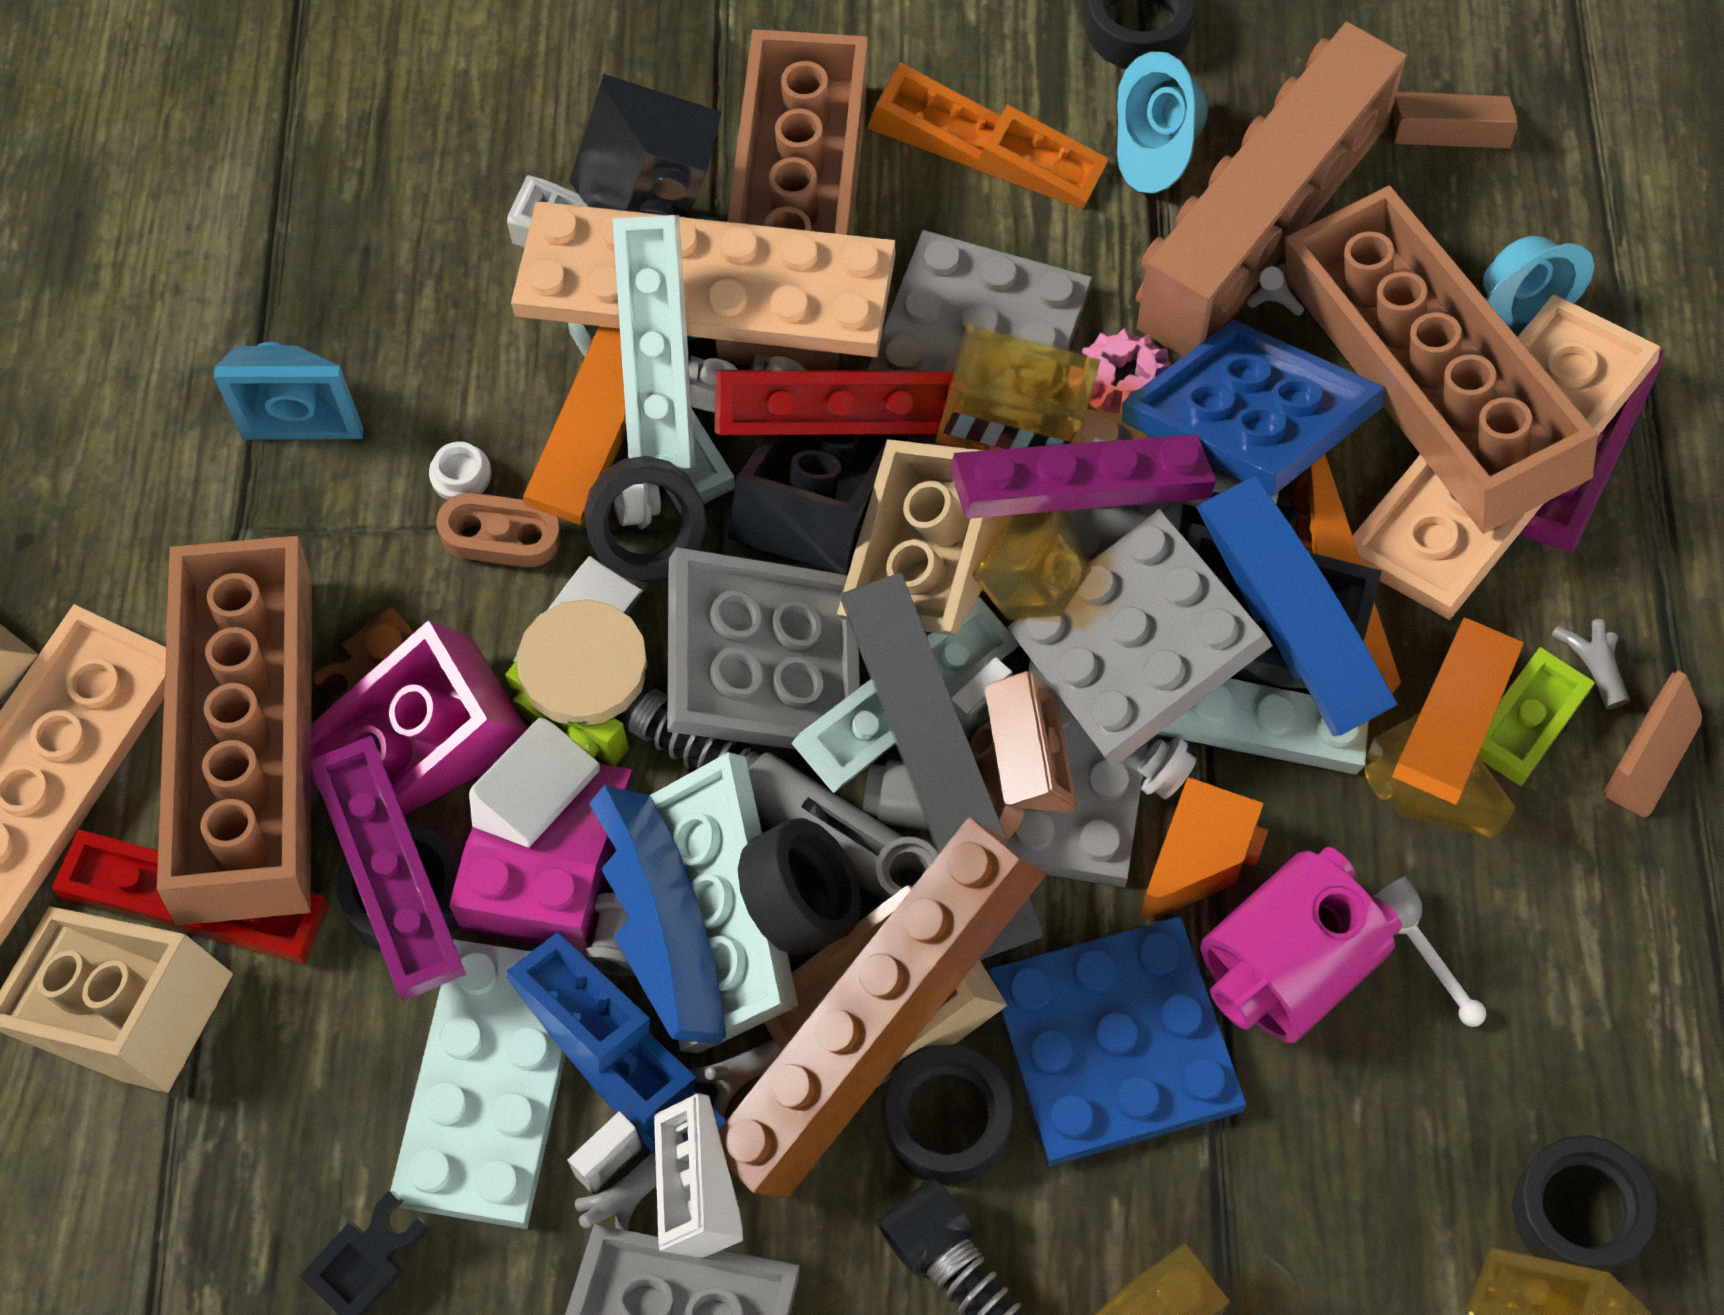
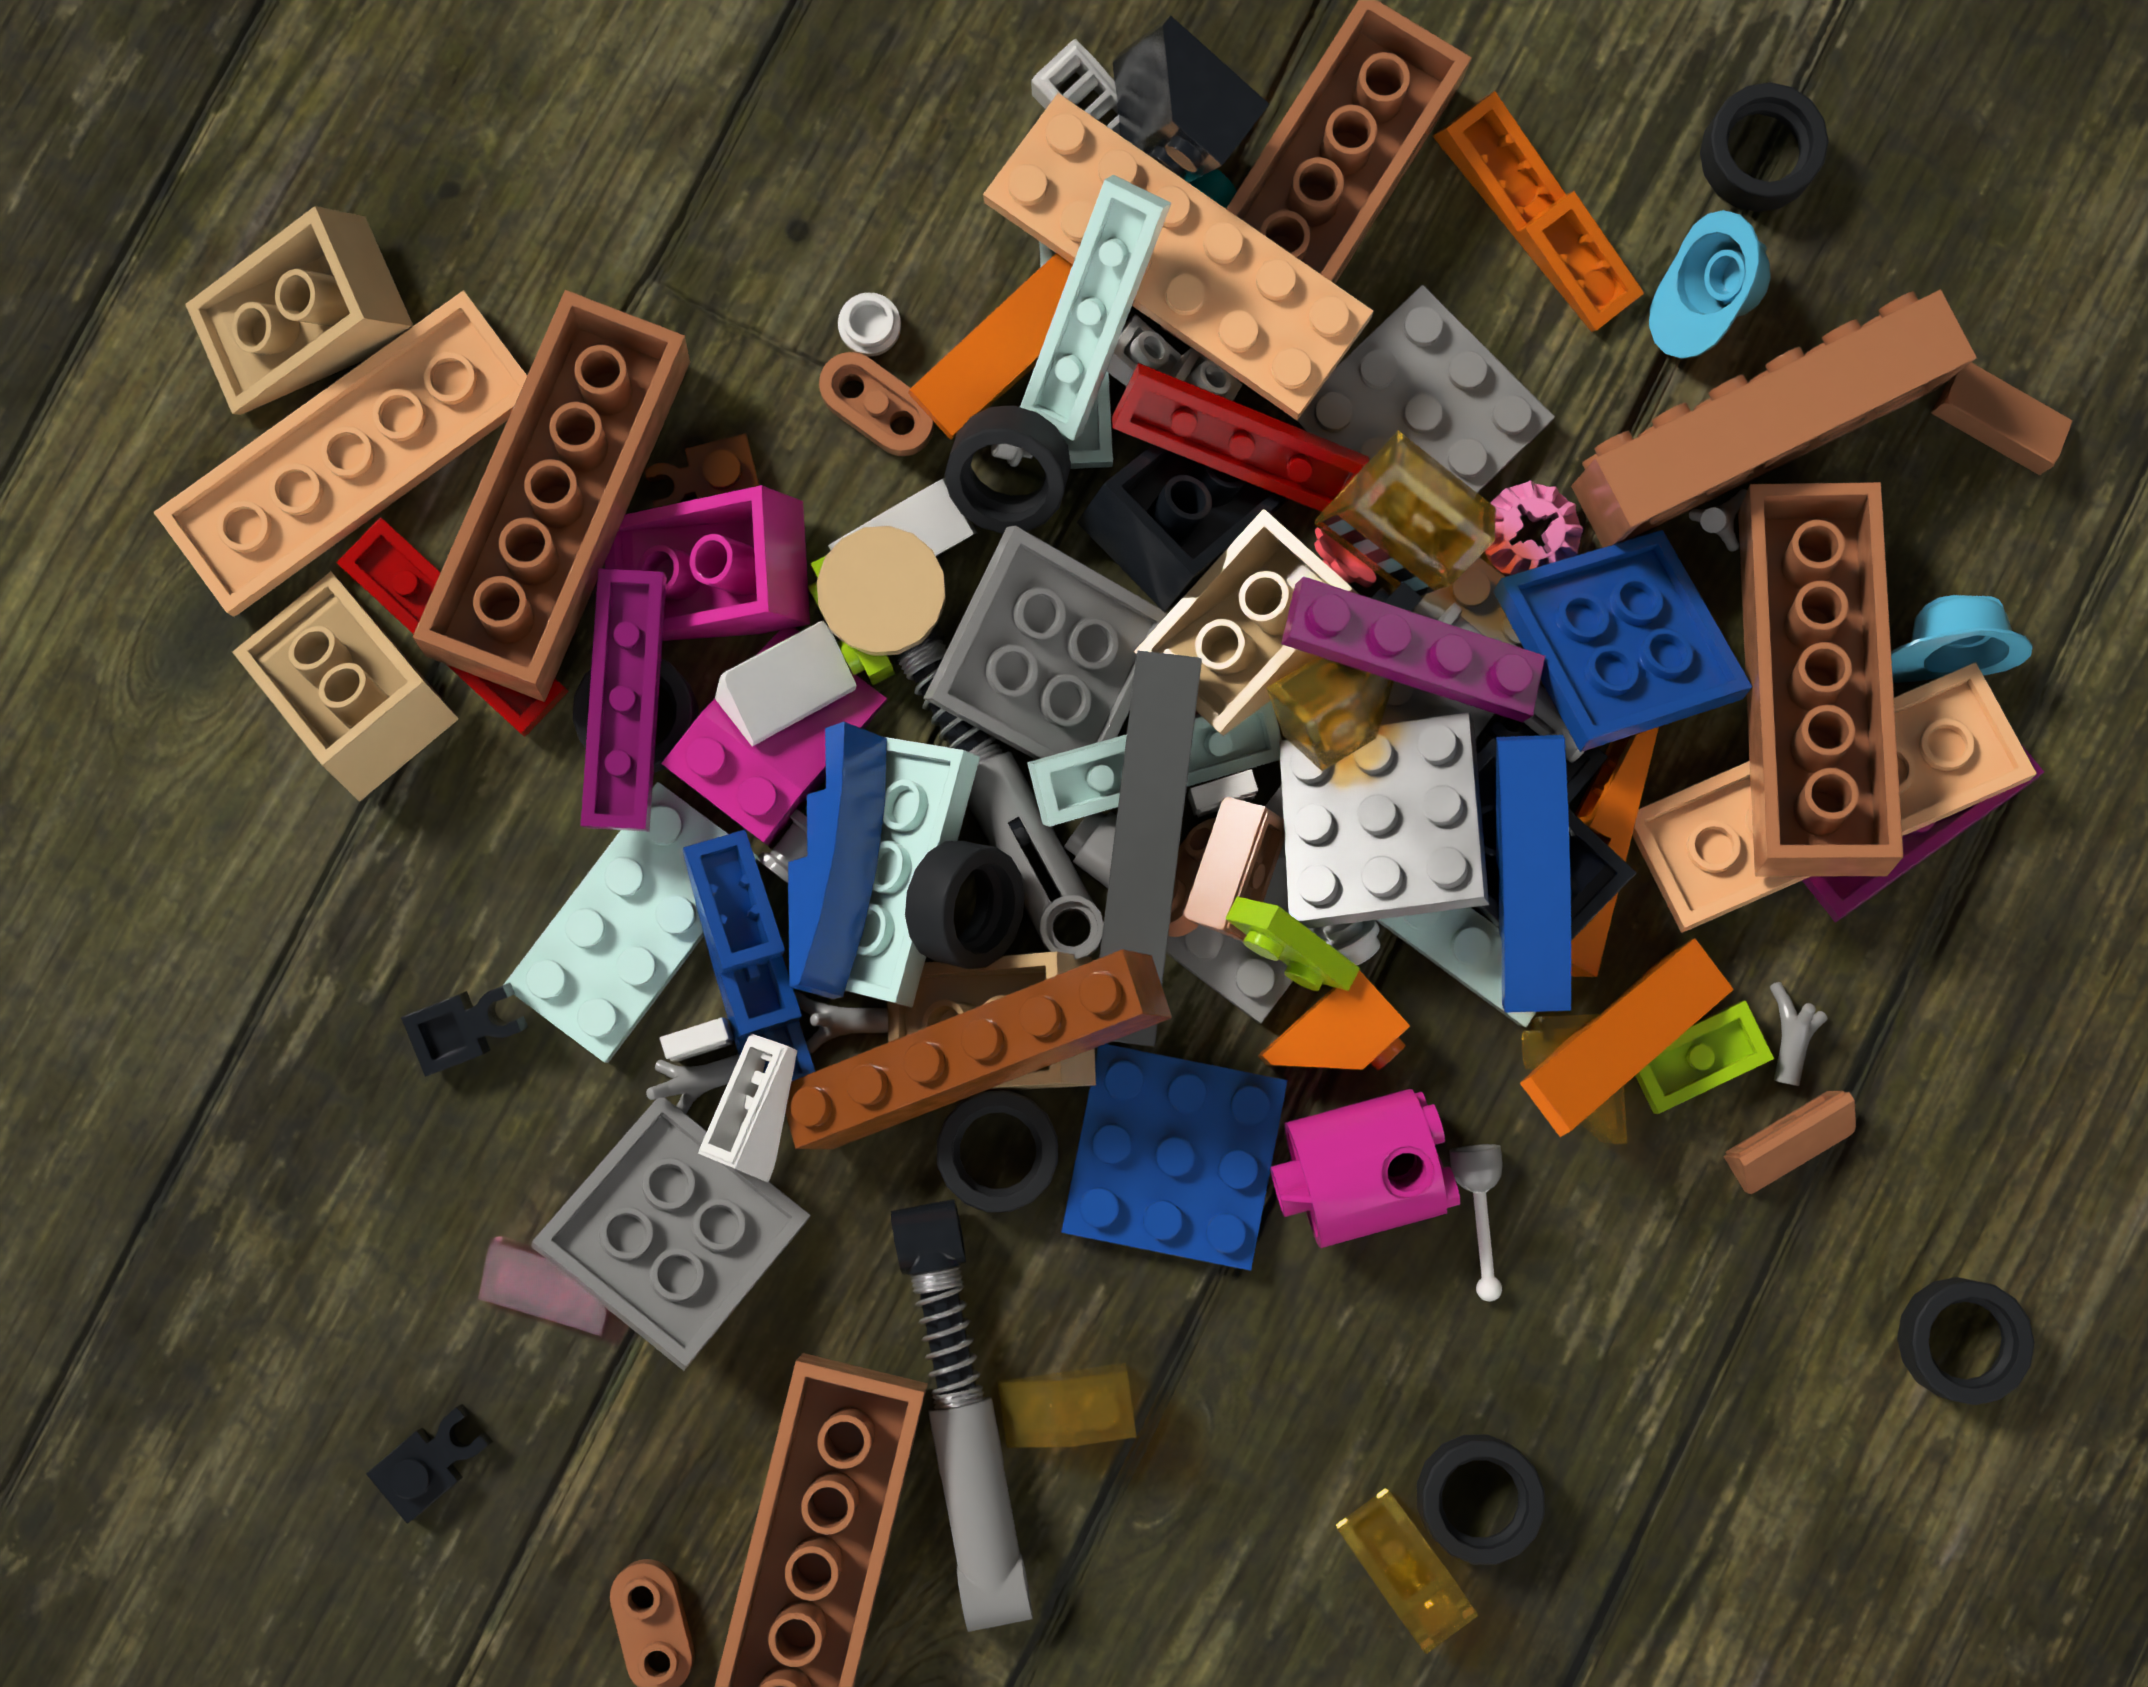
camera: 20 degrees right, 20 degrees up
dark azure slope [214,342,364,440] -> none
none -> lime plate [1225,896,1360,991]

